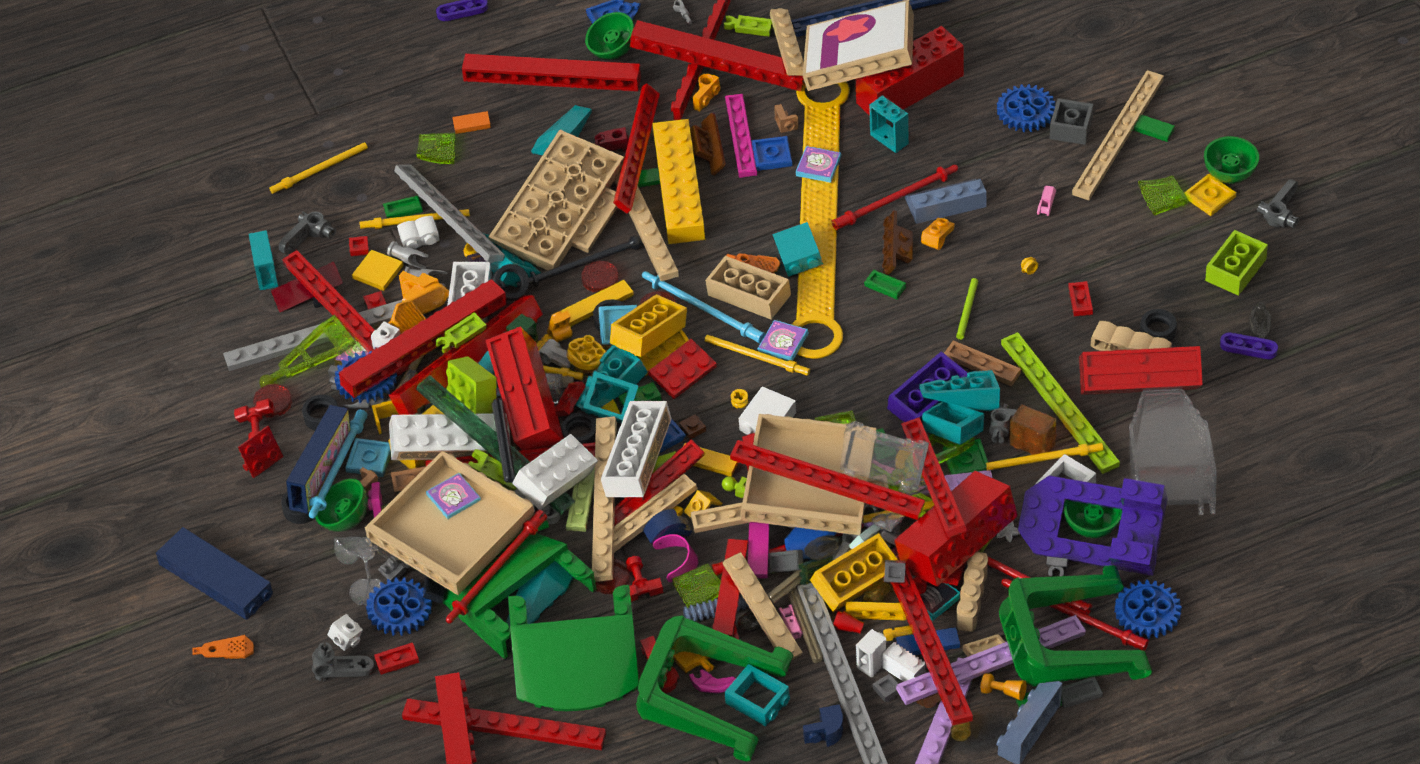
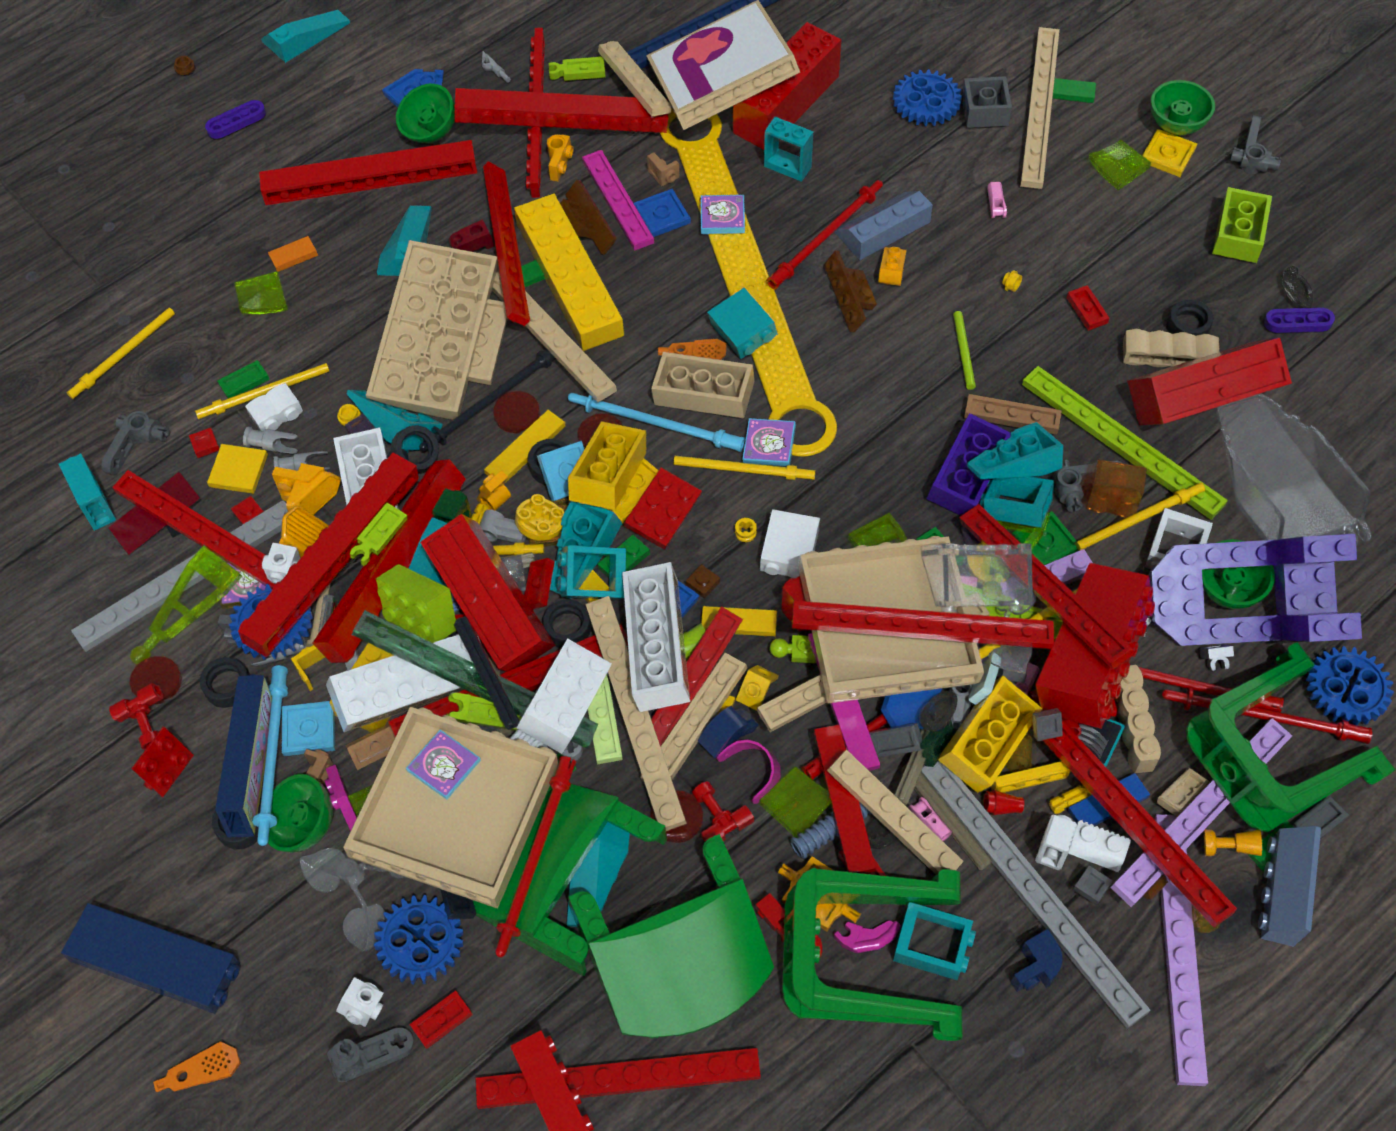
camera: 20 degrees left, 10 degrees up
flat silver tile [378,556,407,582] -> none
light grey plate [394,165,505,263] -> none
green tile [864,270,906,299] -> none

